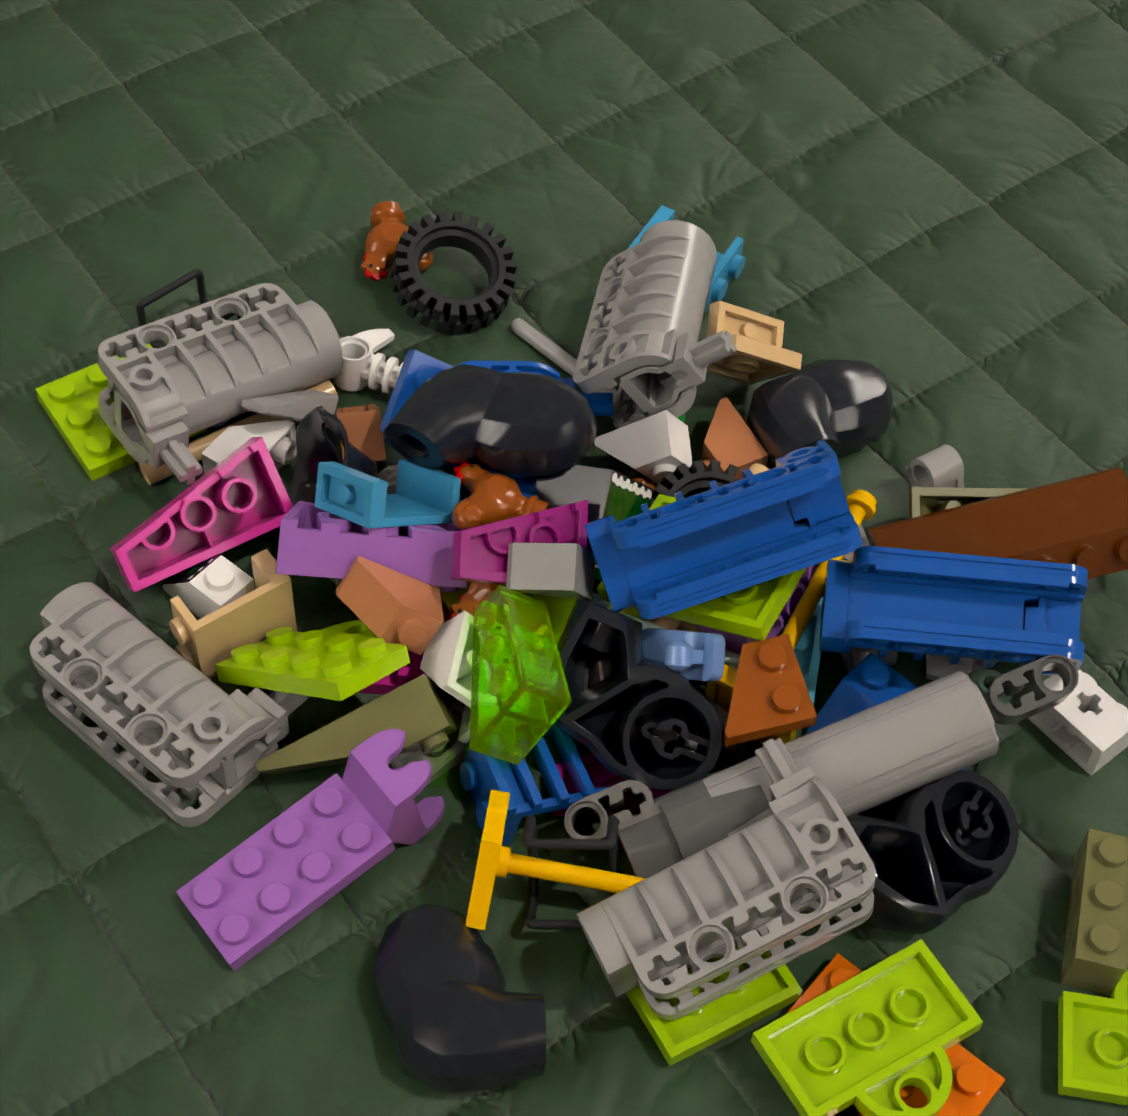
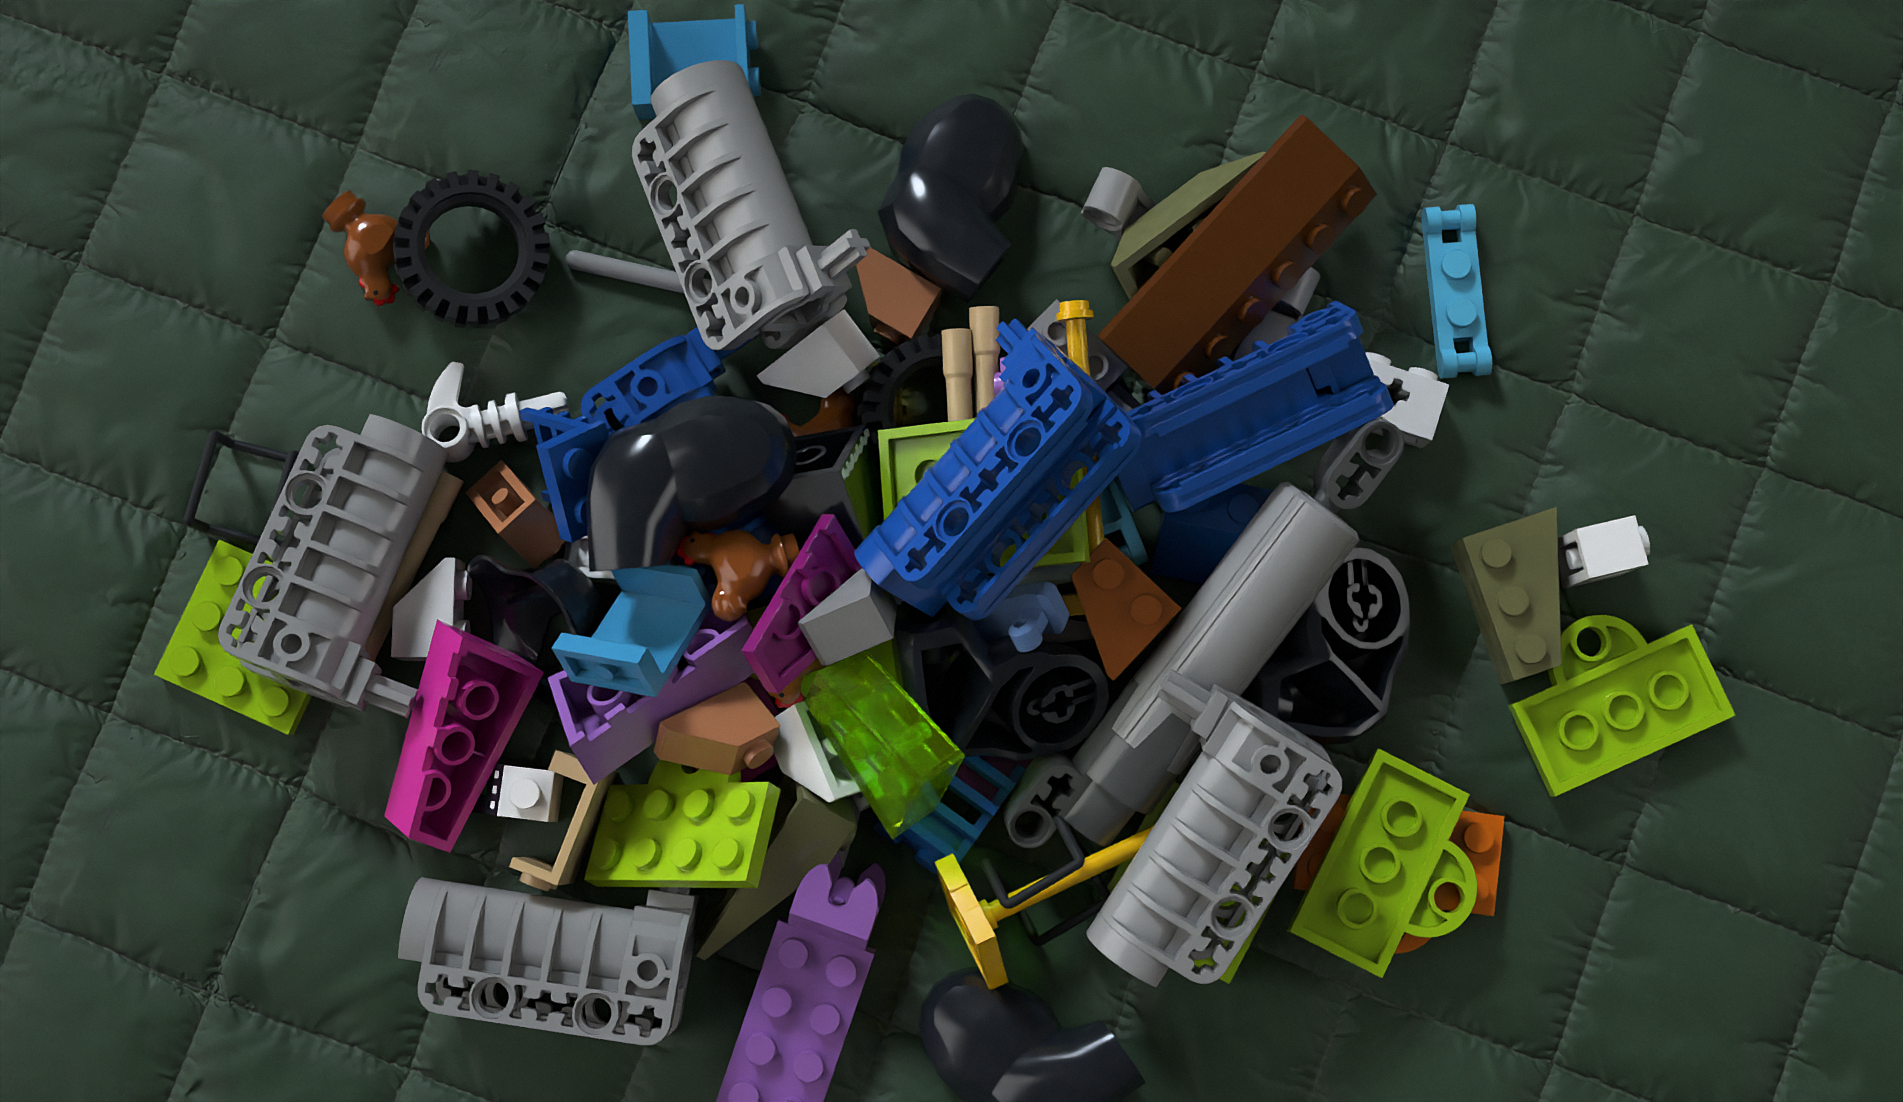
camera: 30 degrees left, 30 degrees up
light grey slope [241,390,338,427] -> none
tan bracket [706,300,802,385] -> none

